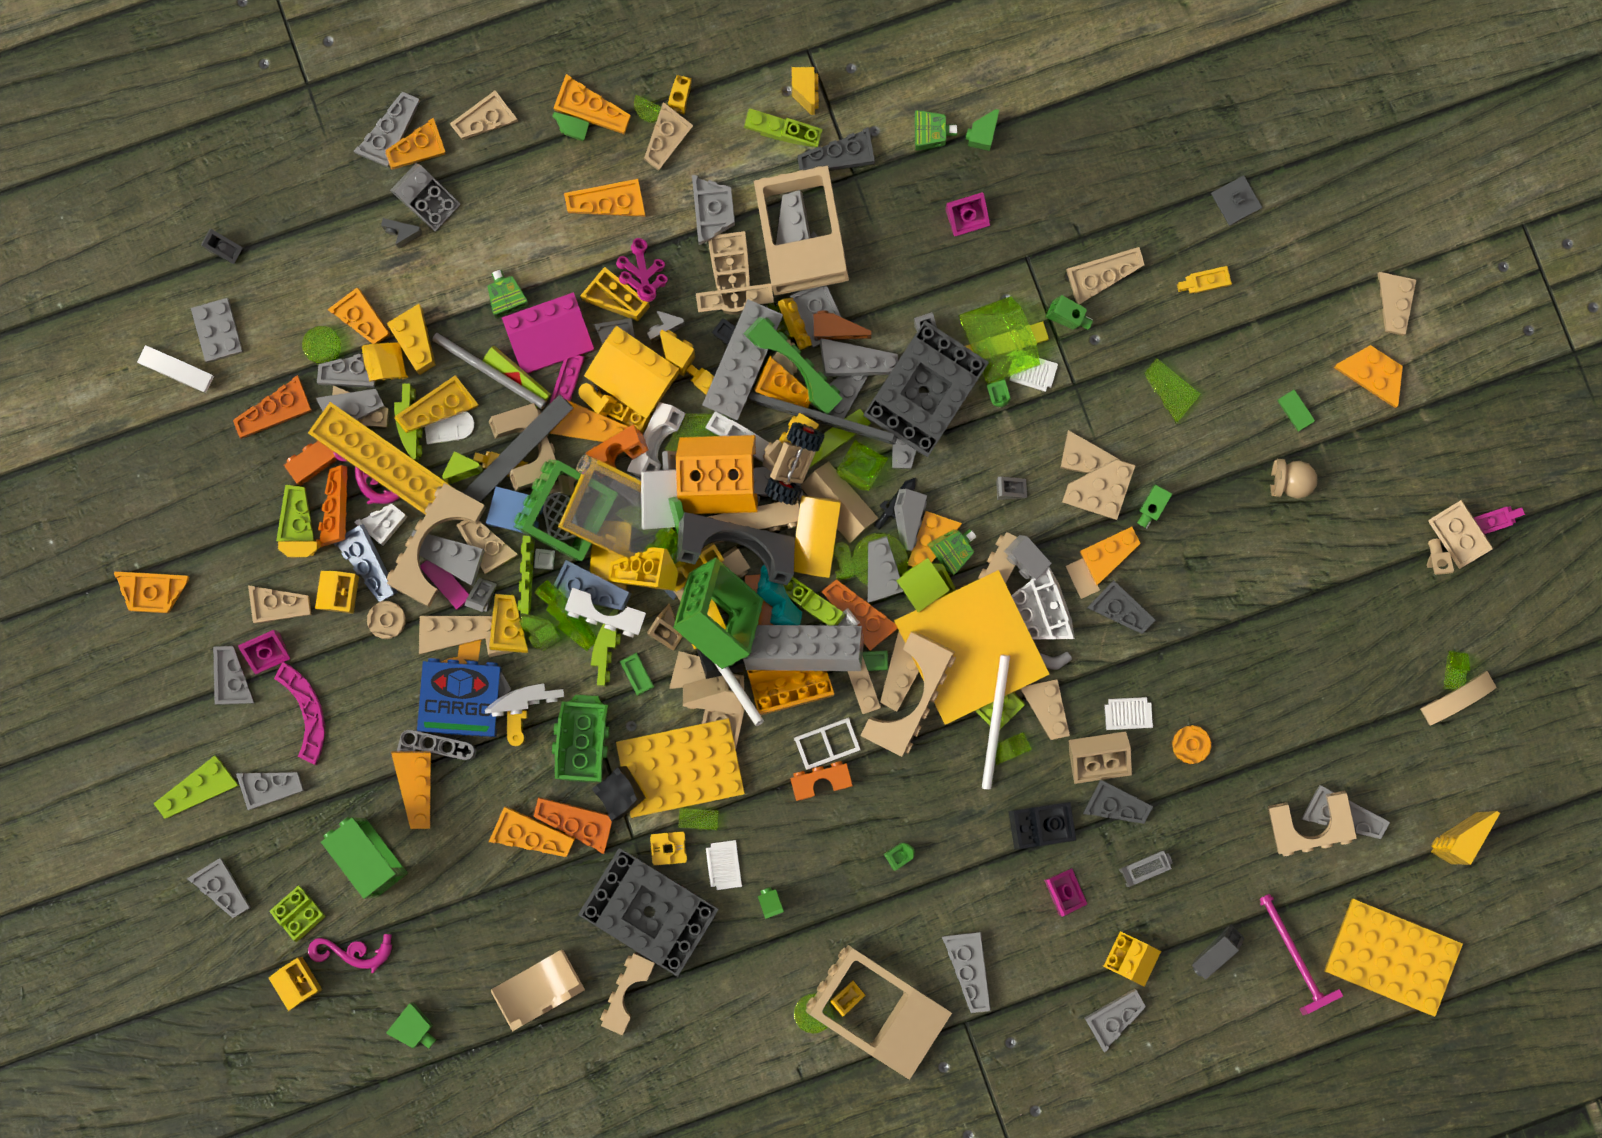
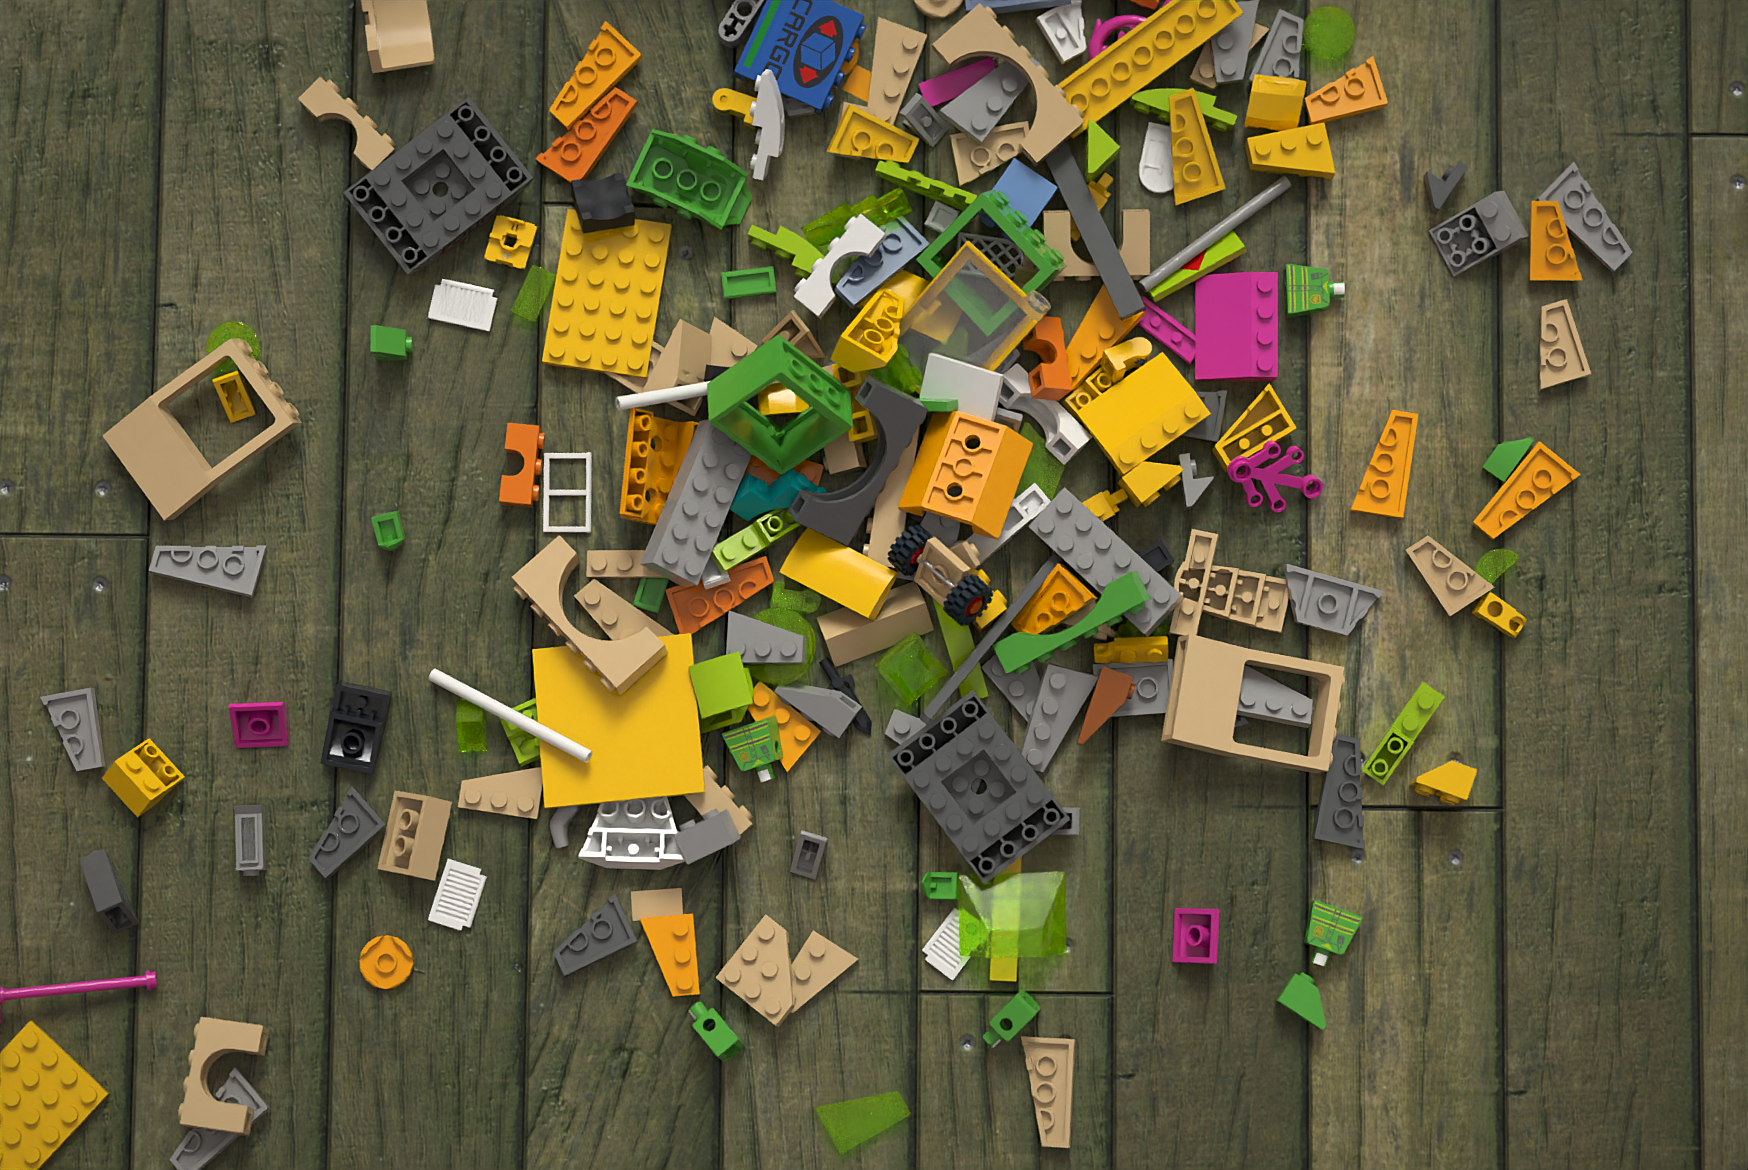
camera: 105 degrees right, 0 degrees up
clear neon green slope [519,613,563,651] -> none

